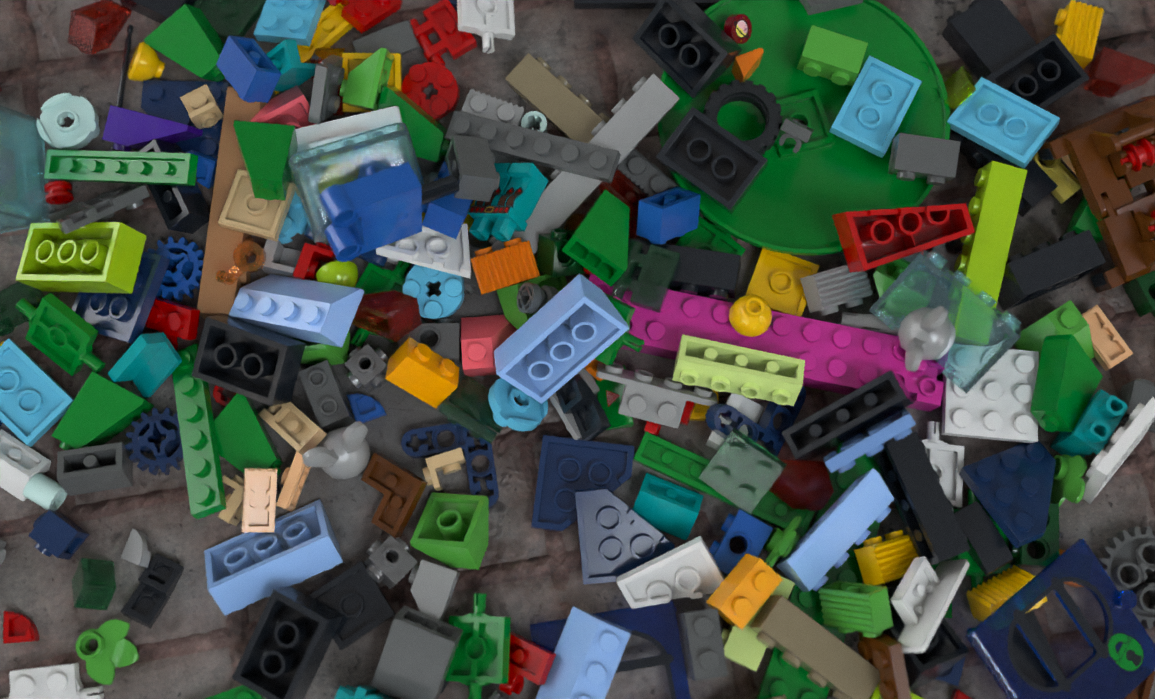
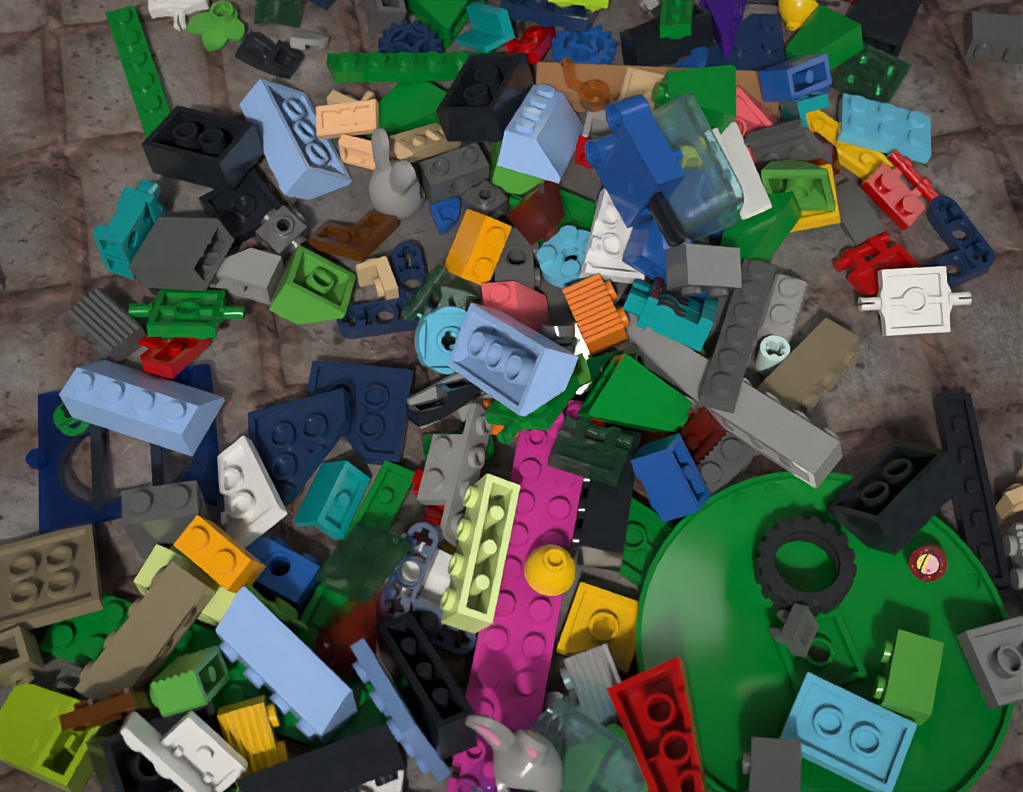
camera: 90 degrees right, 15 degrees down
tan bracket [180,84,224,129] -> none
lime brick [316,260,358,288] -> none
red plate [401,62,460,121] -> none
black brick [656,106,768,214] -> none
orange slope [731,48,764,82] -> none

